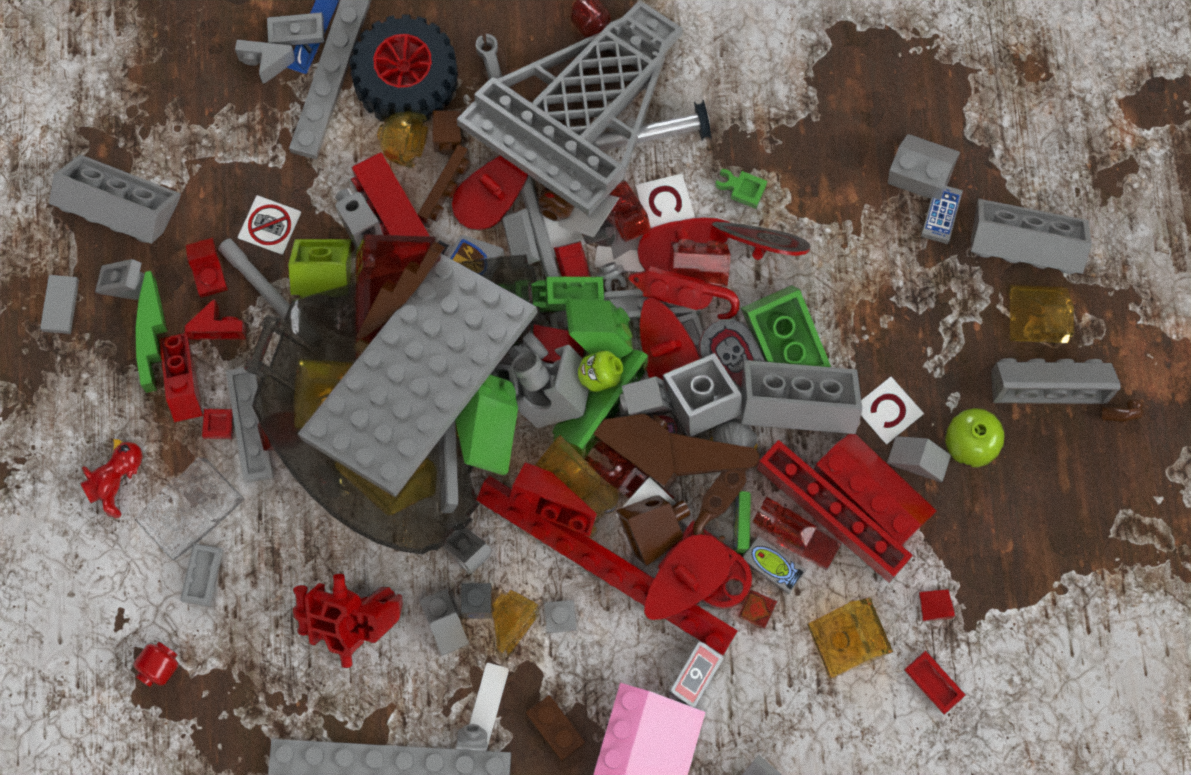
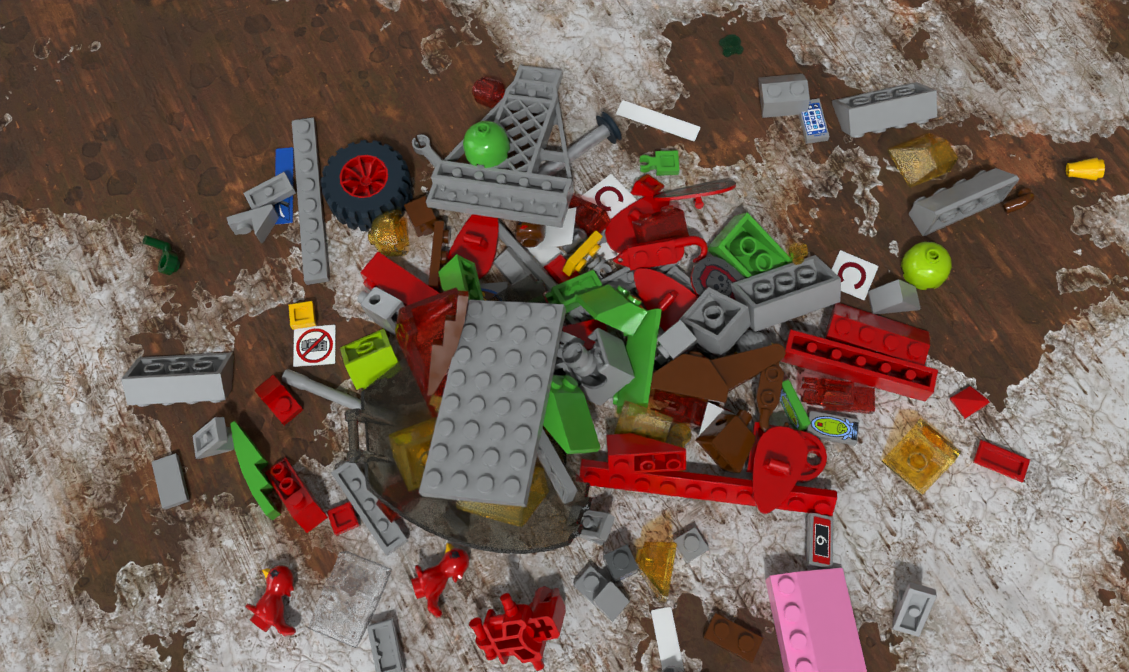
camera: 20 degrees left, 5 degrees down
red slope [185,299,247,340] -> none
lime head [578,351,623,392] -> none
clear red tile [738,589,777,630] -> none
none -> dark green plate [143,235,180,276]
none -> yellow plate [289,301,316,330]
none -> red animal [411,543,470,618]
none -> bright green slope [439,254,484,302]
none -> bright green cylinder [463,121,510,168]
none -> yellow plate [562,231,603,277]
none -> white sticker [616,100,700,141]
none -> red slope [631,174,665,197]
none -> clear green plate [719,34,744,57]
none -> clear yellow arm [788,243,808,265]

